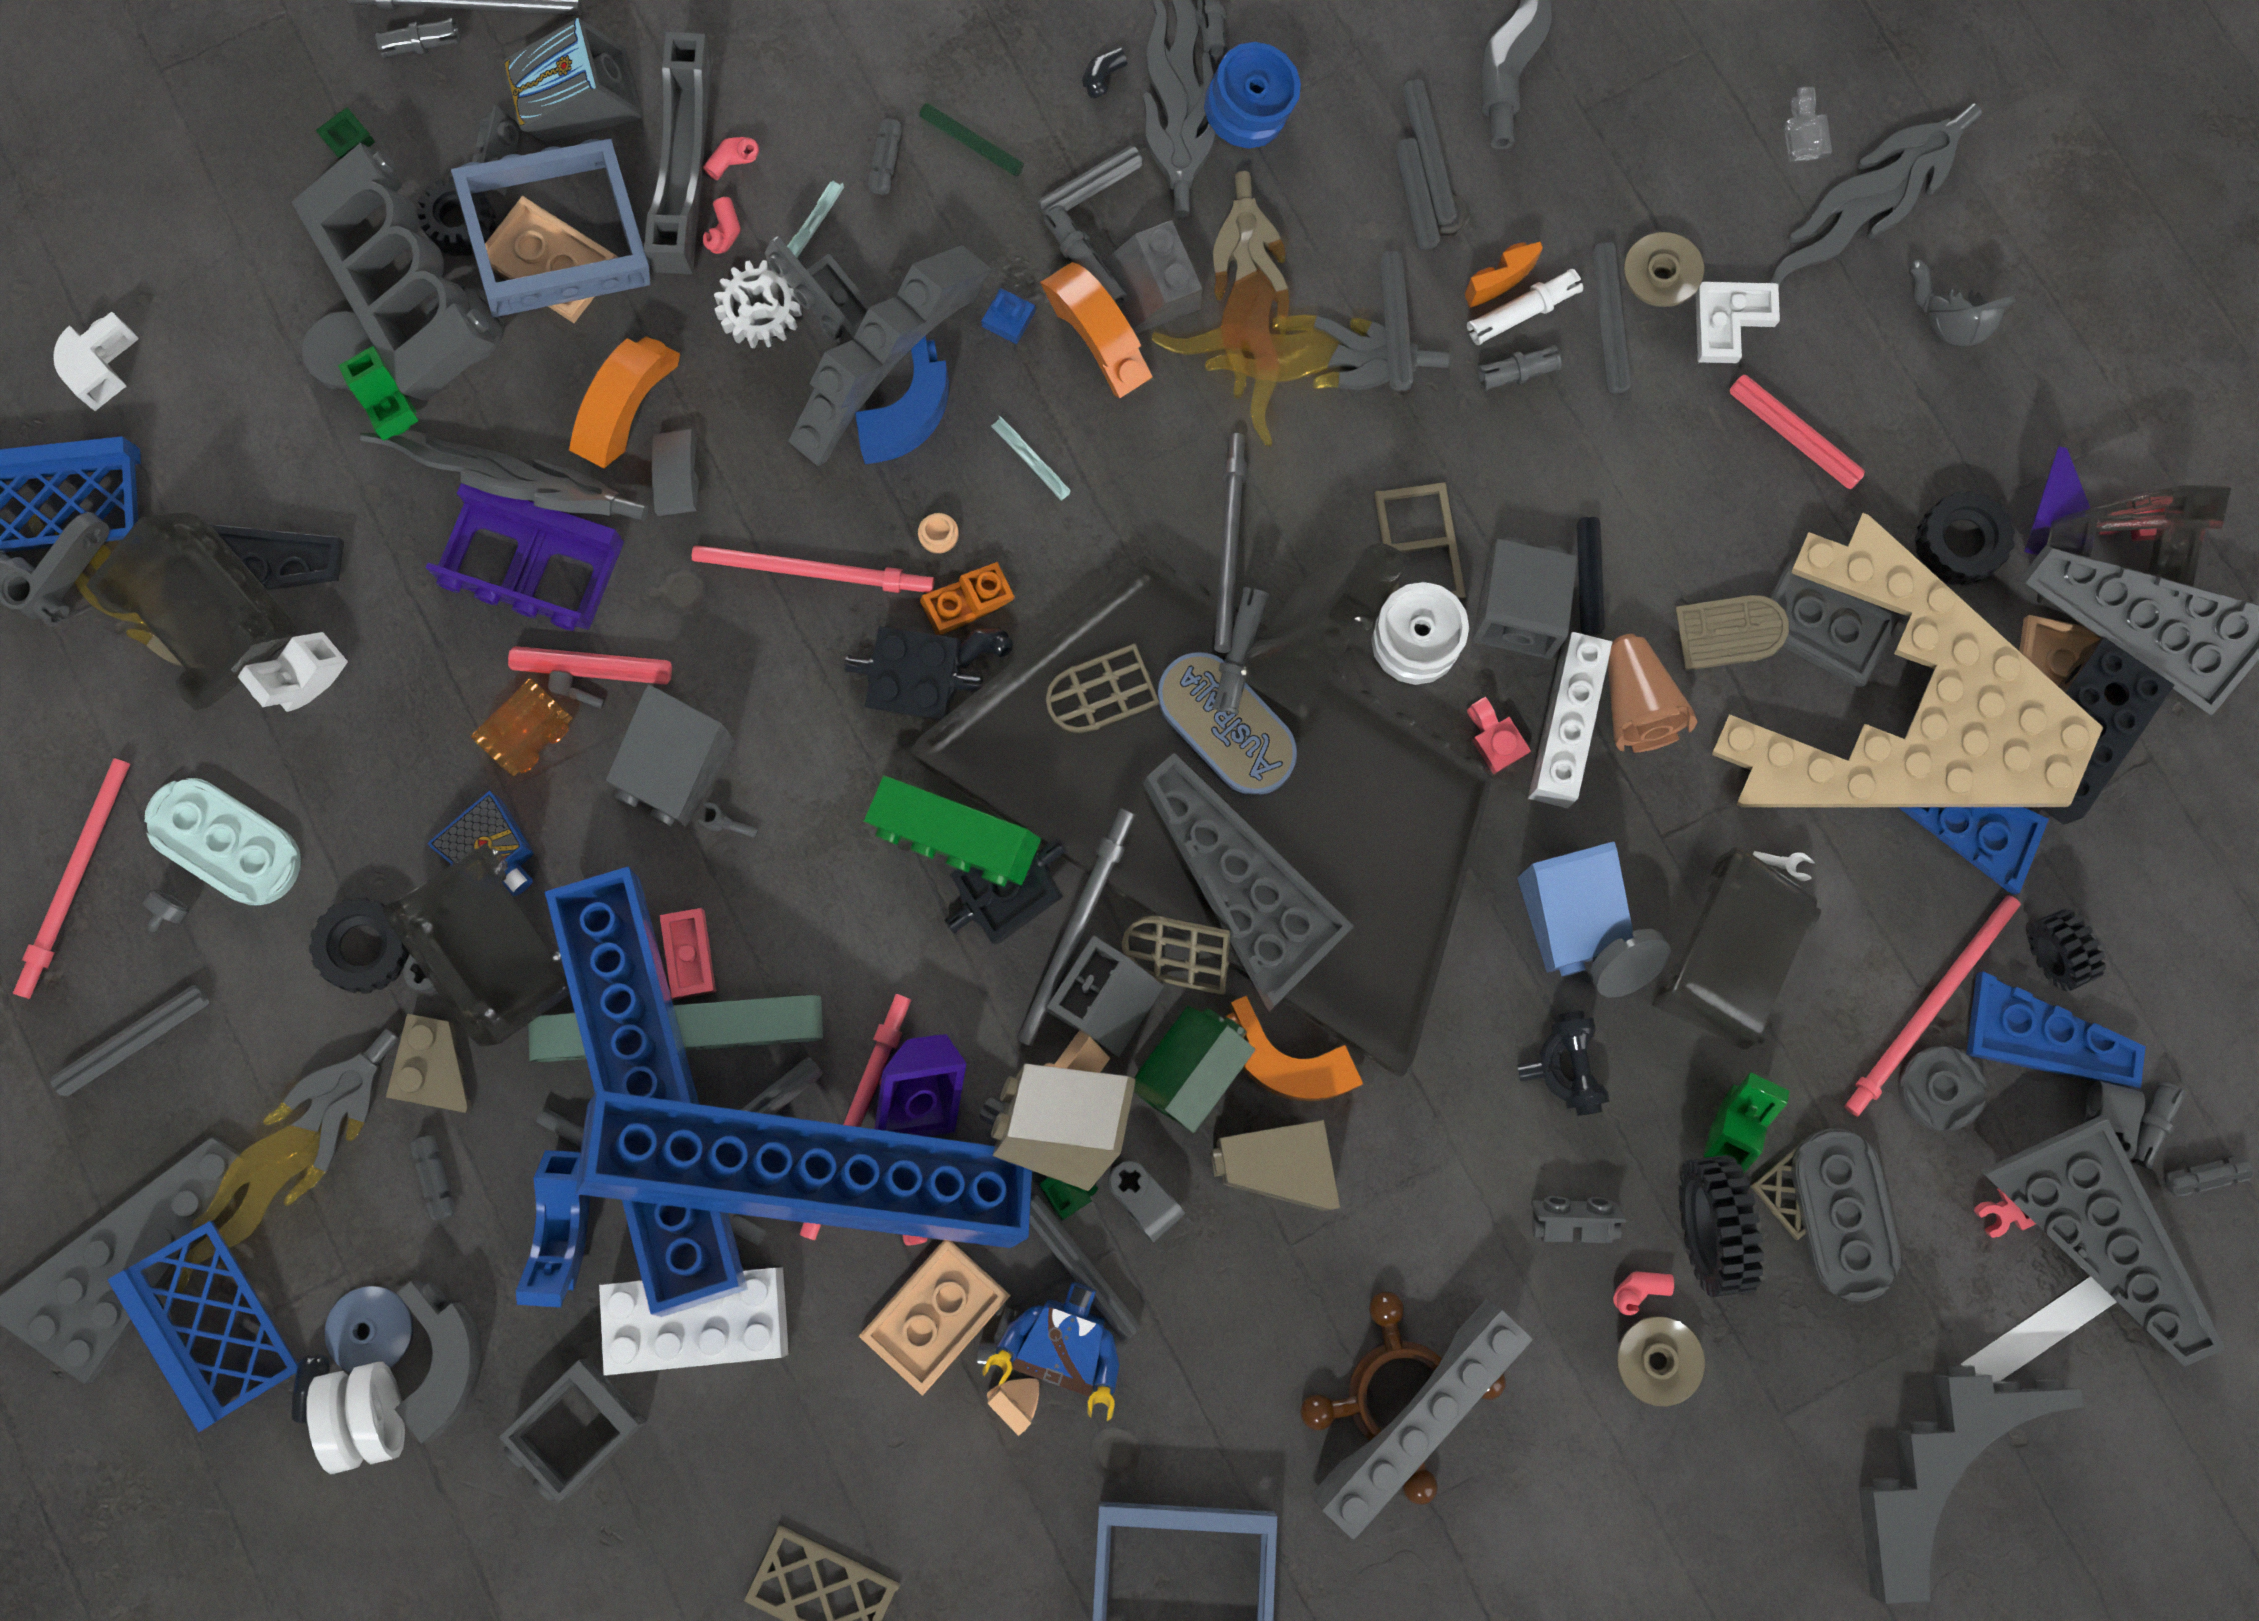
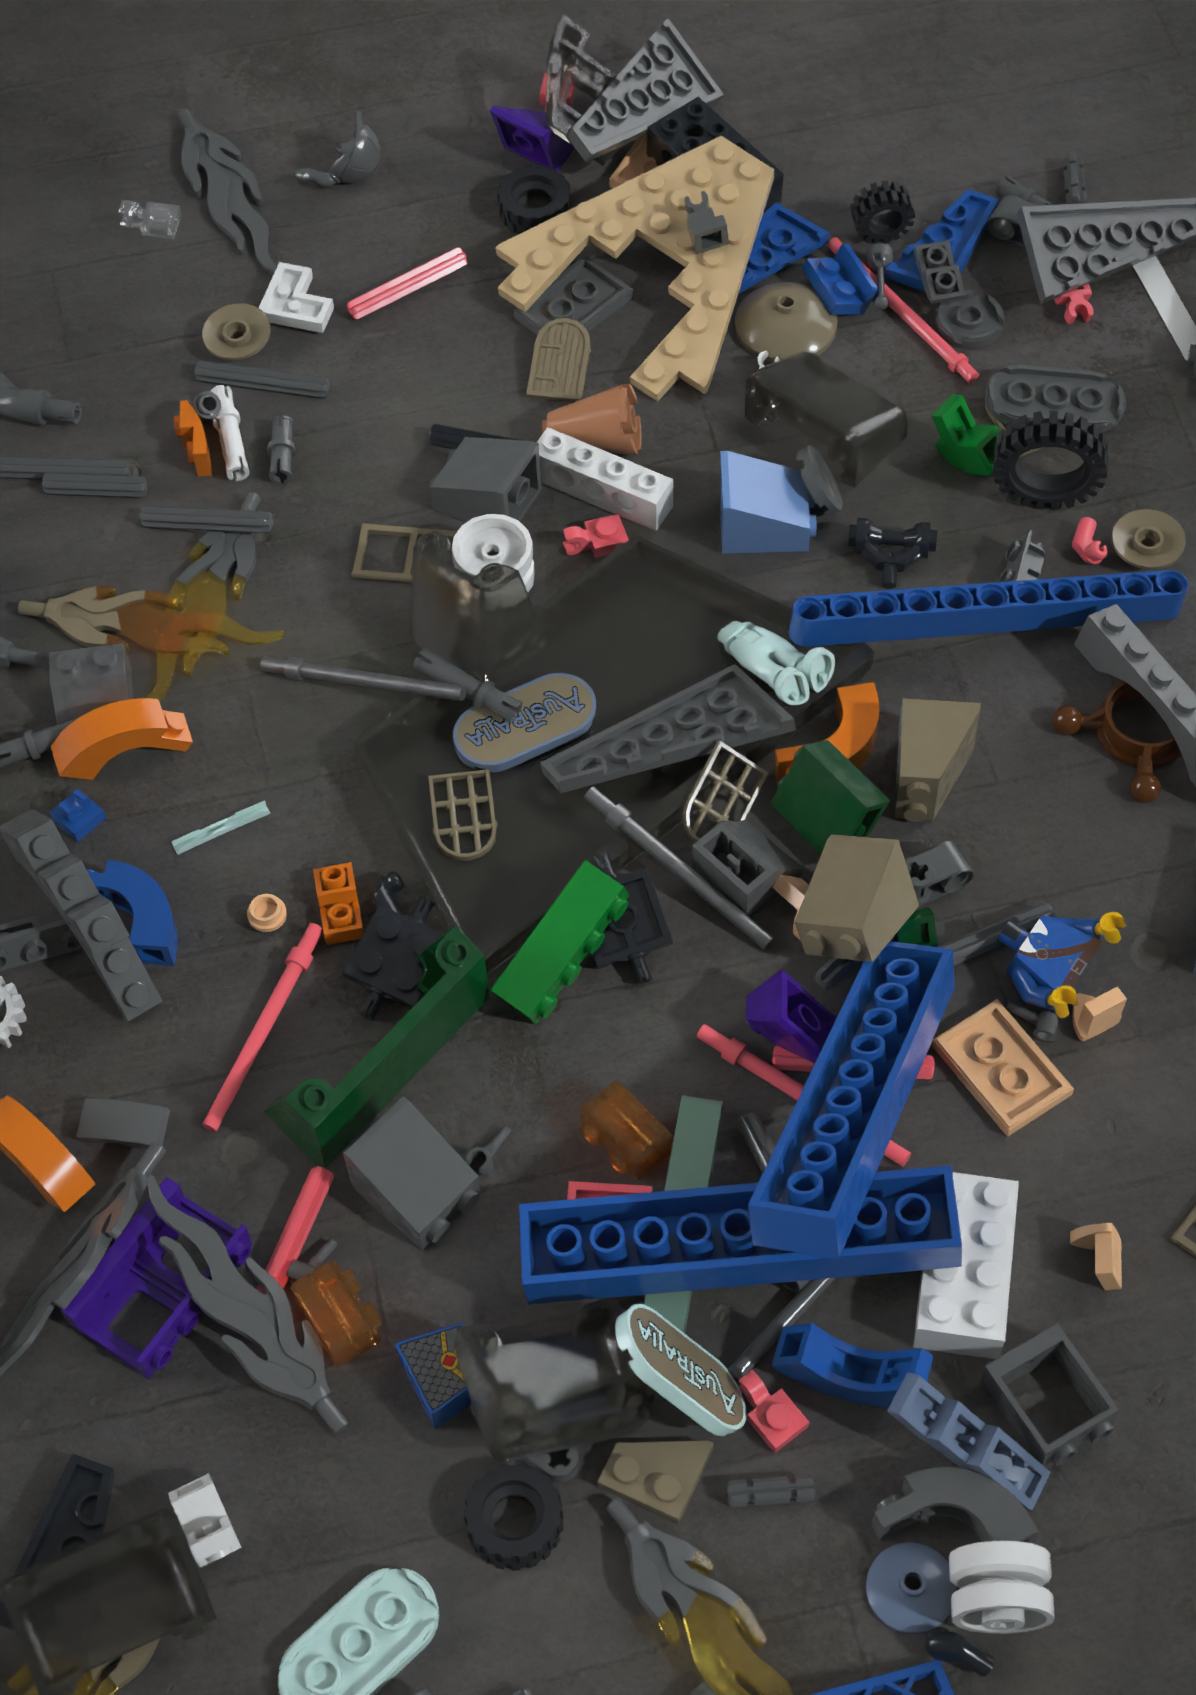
camera: 70 degrees left, 20 degrees down
none -> dark grey piece [147,1175,349,1434]
none -> dark grey pin [190,391,221,422]
none -> dark green windscreen [263,925,489,1168]
none -> clear orange brick [580,1080,673,1180]
none -> tile [615,1304,746,1436]
none -> dark grey piece [685,191,729,254]
none -> light aqua piece [717,620,835,705]
none -> dark tan dish [735,282,837,364]
none -> coral plate [738,1370,810,1453]
none -> blue beam [789,570,1189,647]
none -> blue bracket [801,244,878,315]
none -> dark grey hinge [866,243,893,310]
none -> sand blue slope [887,1373,1051,1511]
none -> dark grey slope [914,240,965,304]
none -> light nougat tile [1070,1223,1122,1290]

